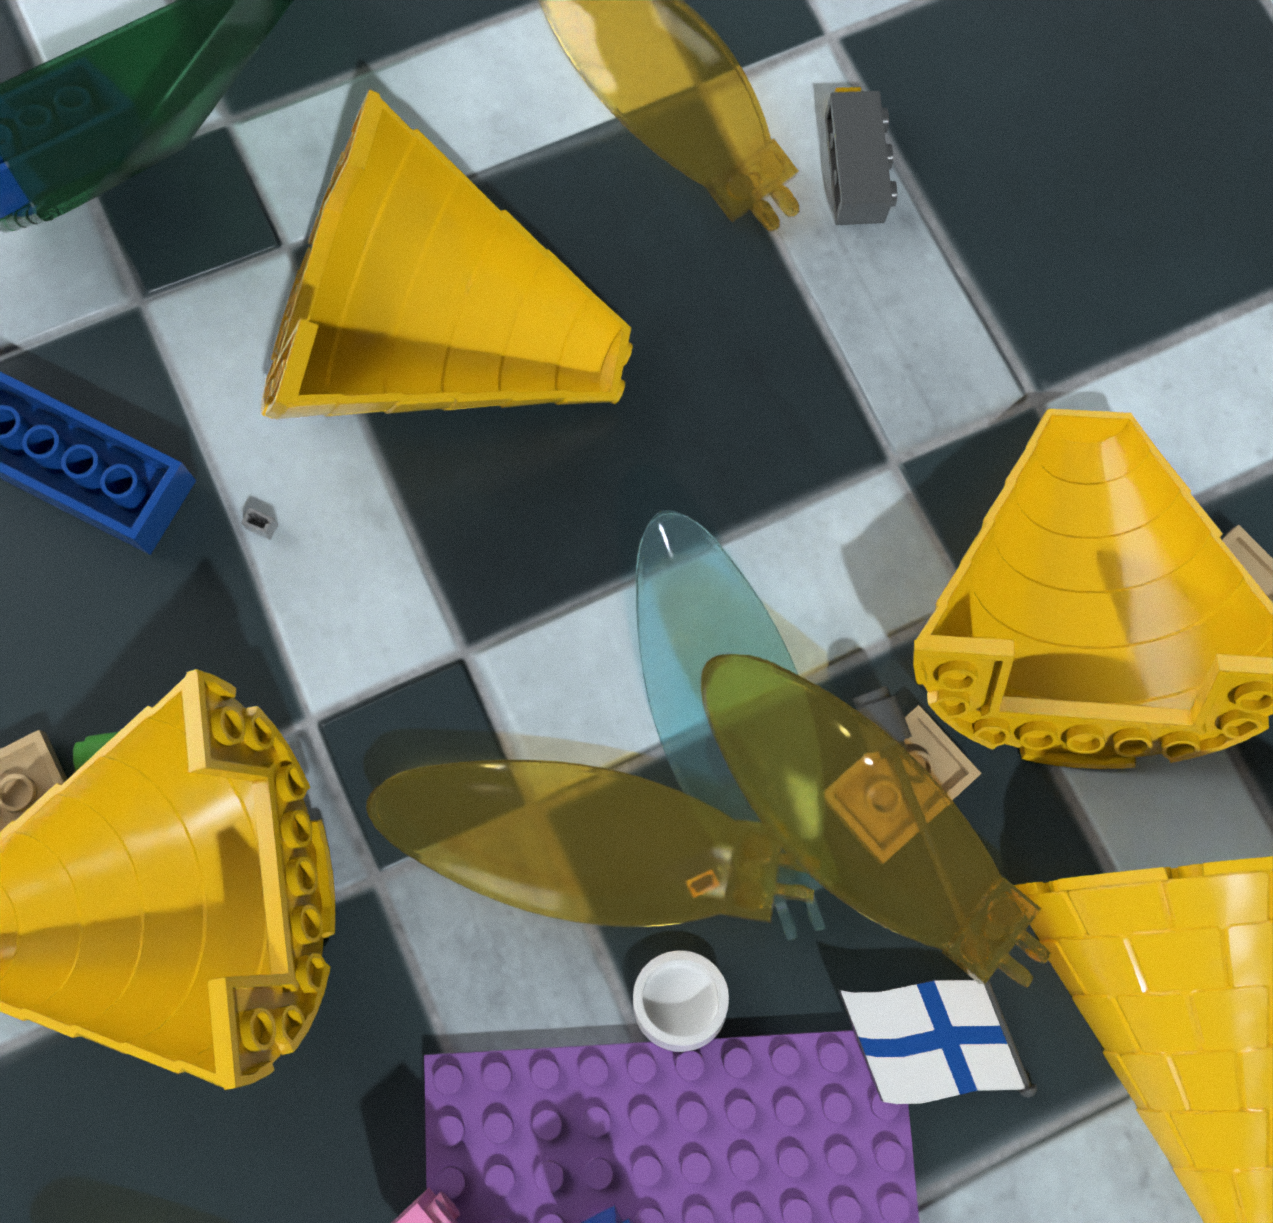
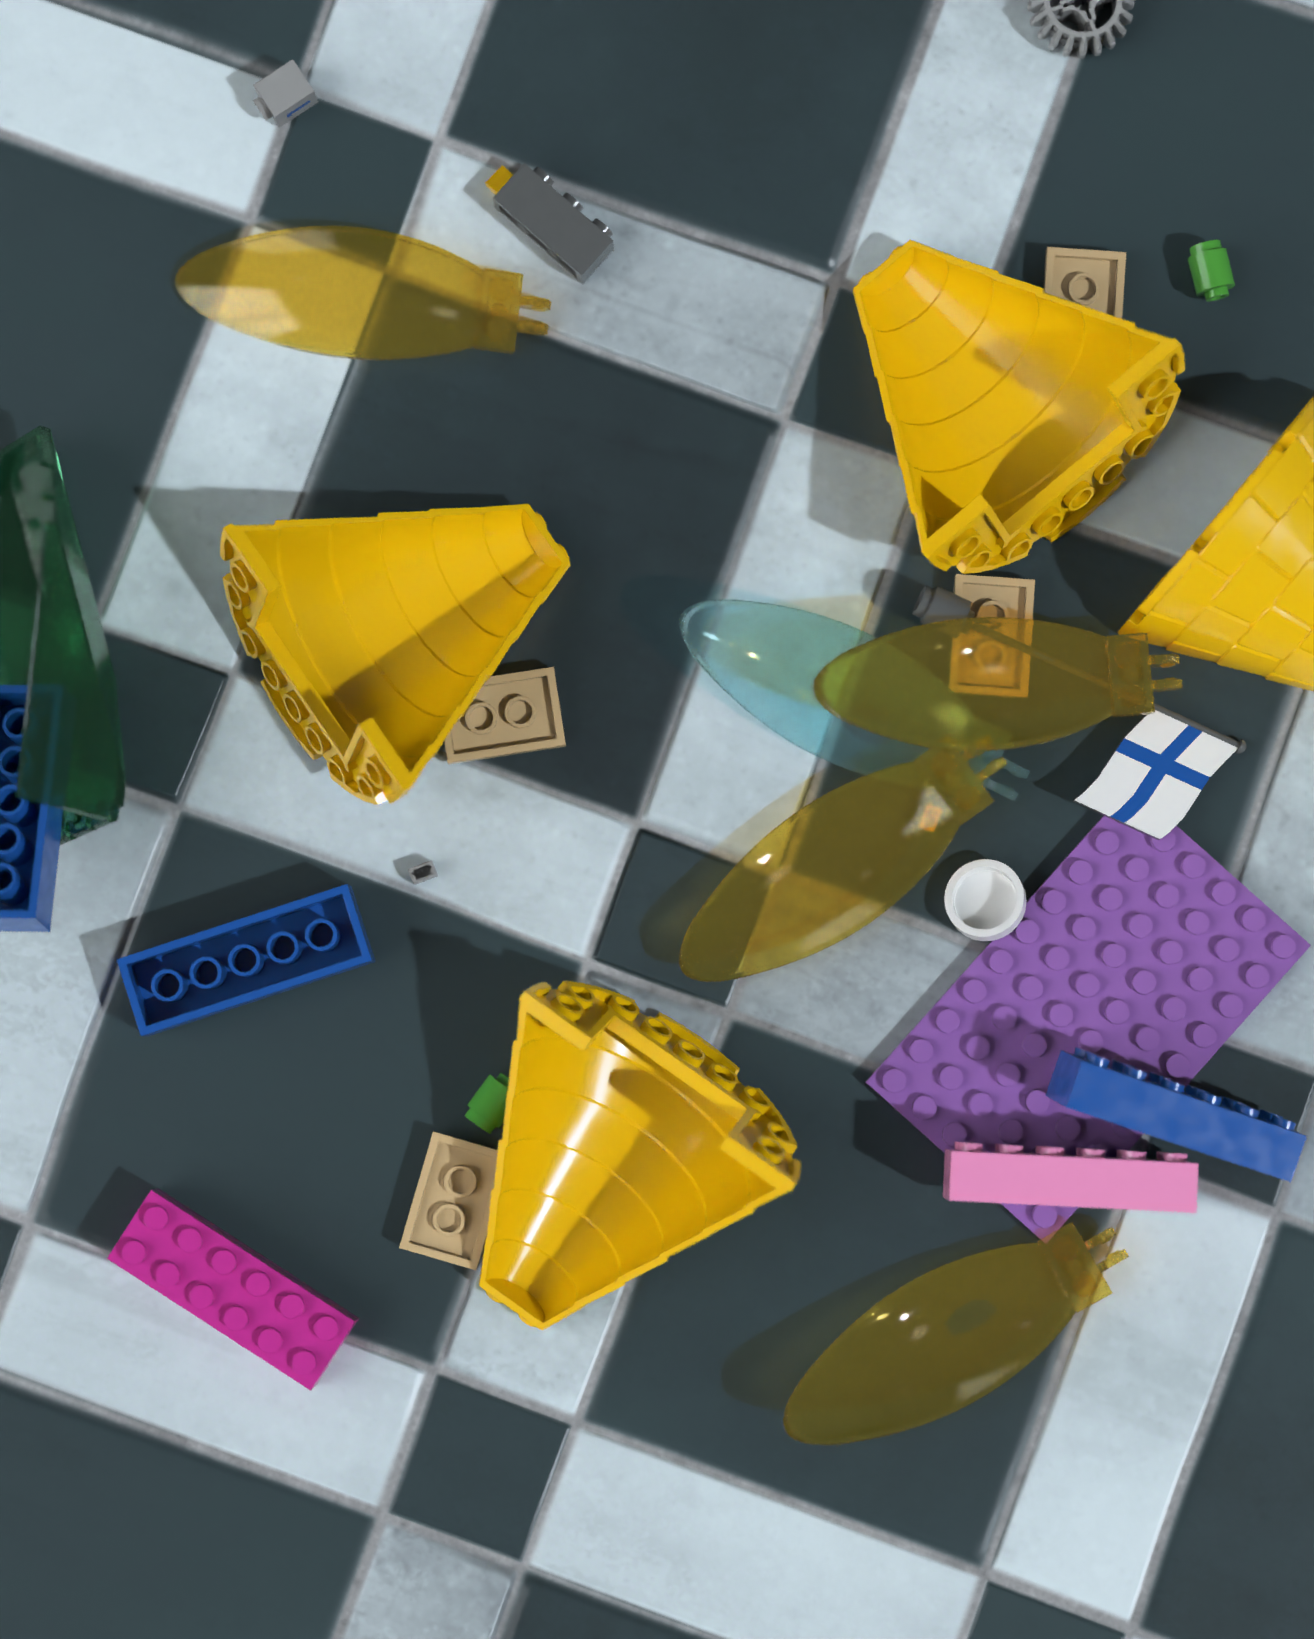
camera: 35 degrees left, 10 degrees up
none -> tan plate [444,667,566,765]

